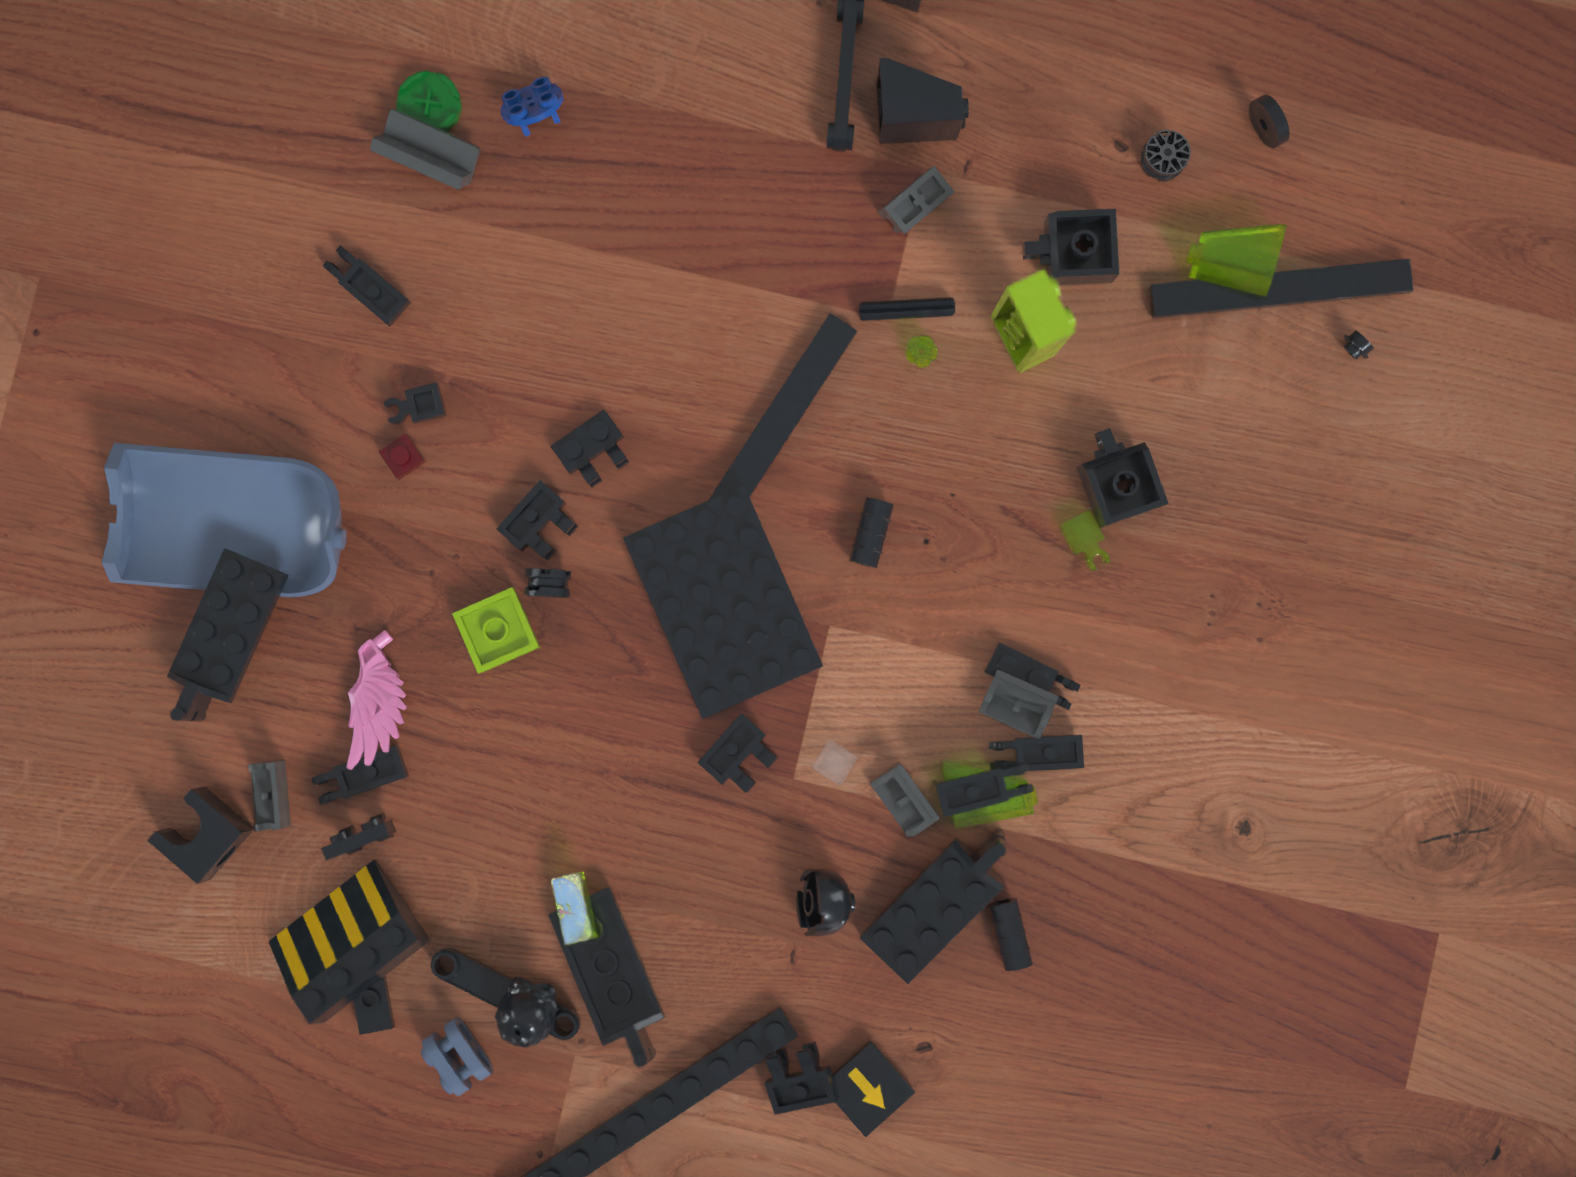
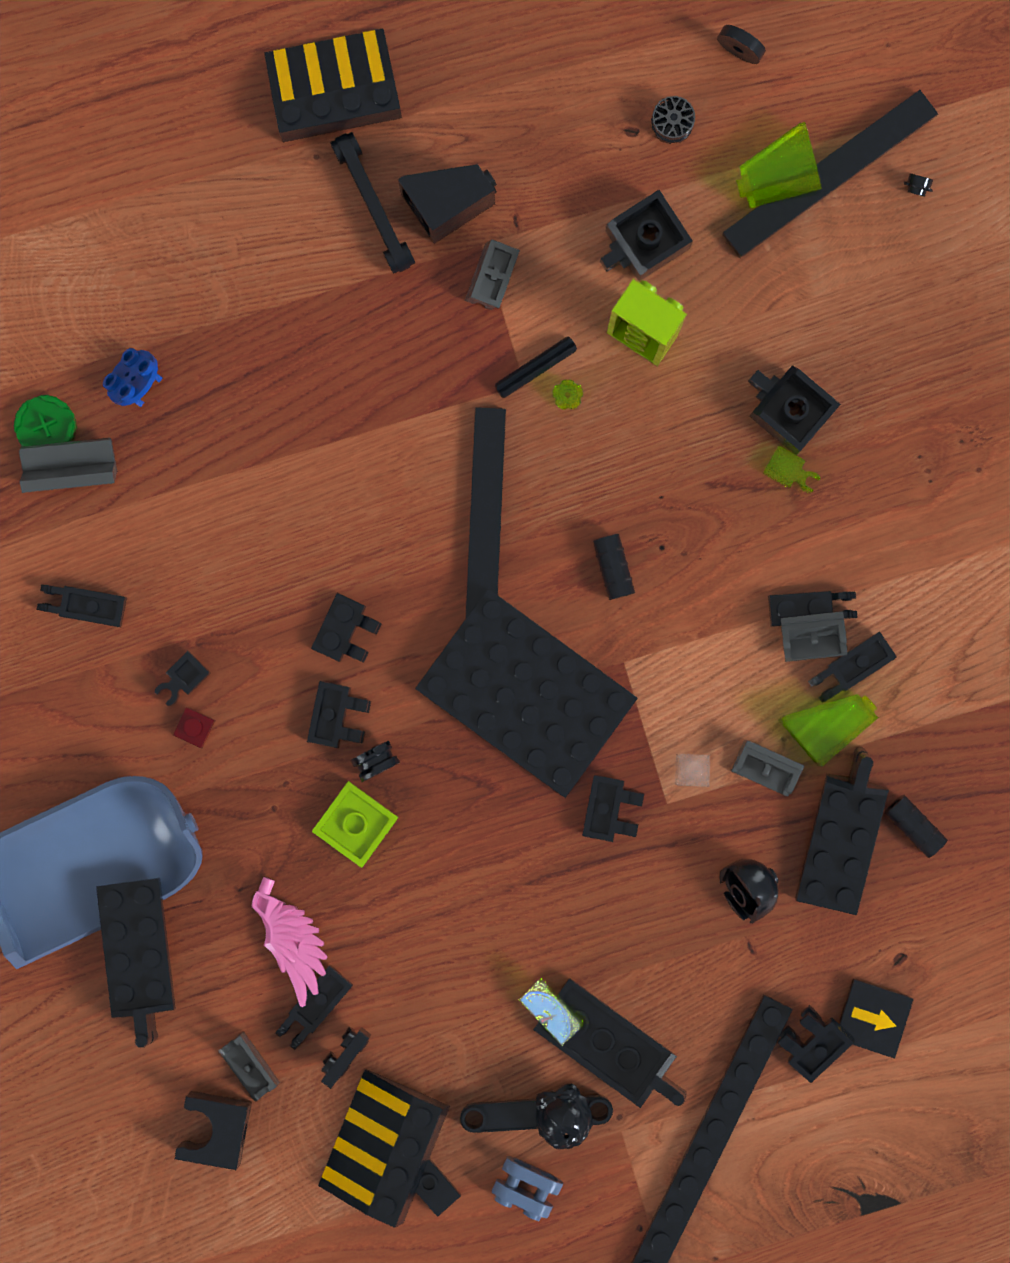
camera: 25 degrees left, 0 degrees up
black hinge [935,763,1034,817] -> none

